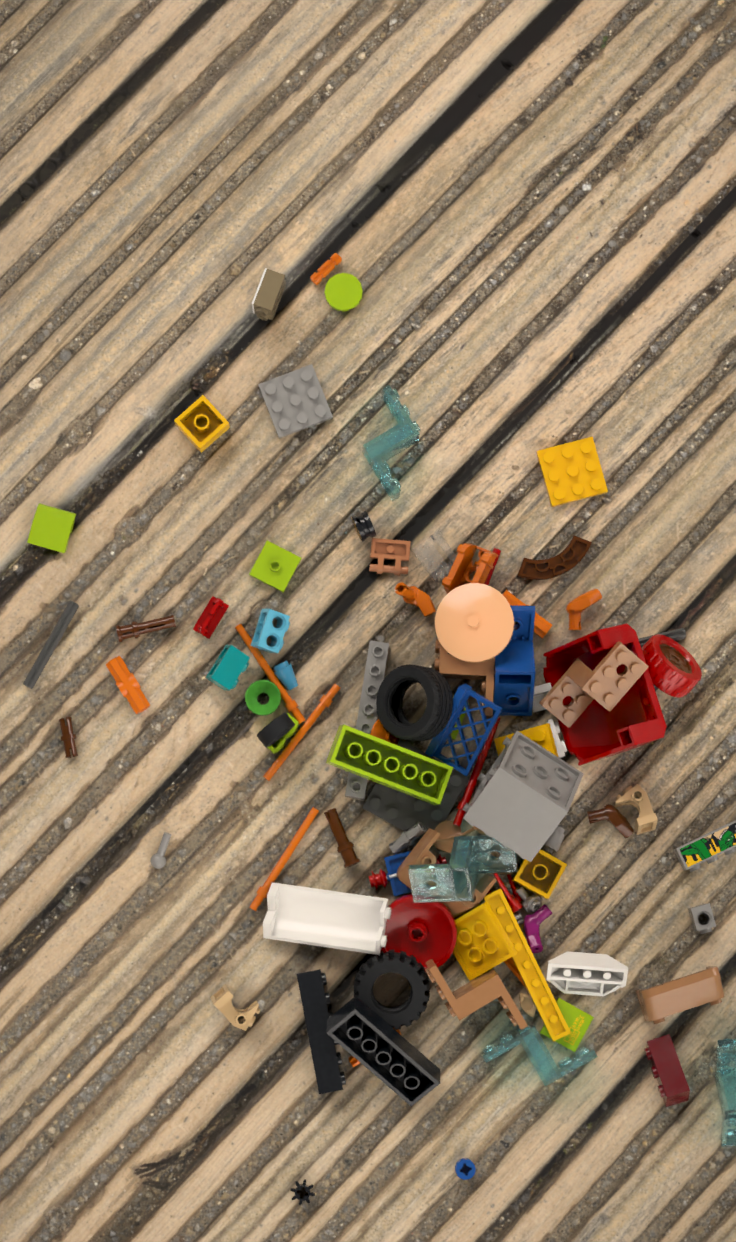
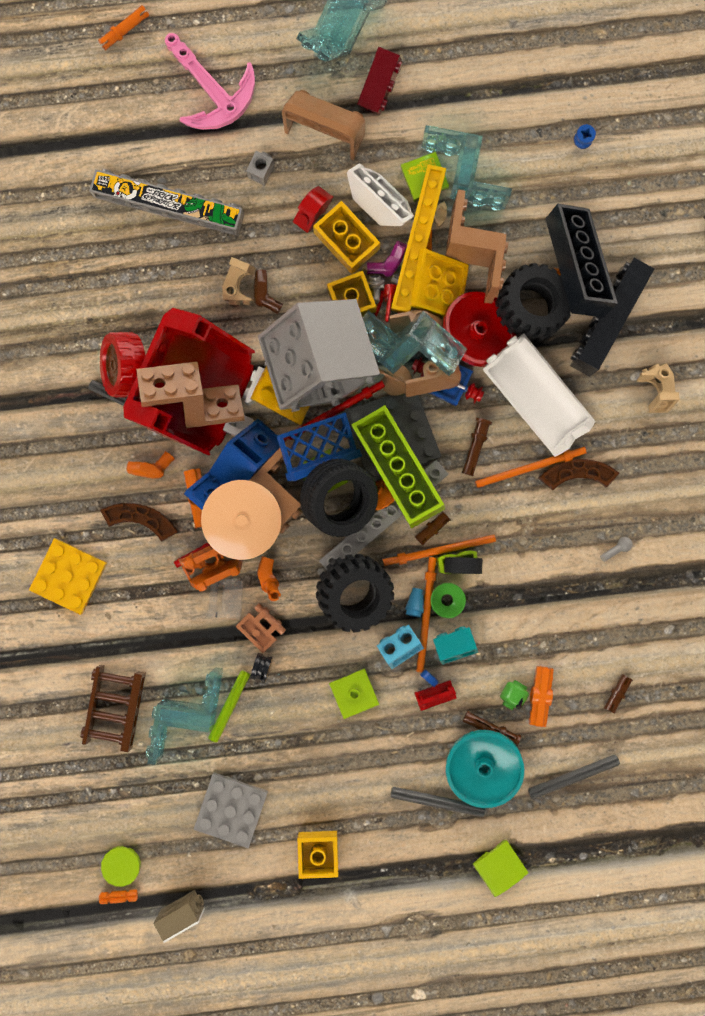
camera: 135 degrees left, 5 degrees up
light grey pin [389,822,427,855] -> none
none -> reddish brown fence [80,665,146,752]
none -> lime axle [208,670,250,743]
none -> red brick [293,186,333,233]
none -> yellow brick [313,201,380,274]
none -> black tyre [316,554,395,633]
none -> dark grey axle [390,787,486,817]
none -> reddish brown pin [415,511,451,546]
none -> blue tile [420,669,439,687]
none -> teal dish [446,730,525,808]
none -> bright green head [500,680,529,710]
none -> reddish brown tile [538,459,619,491]

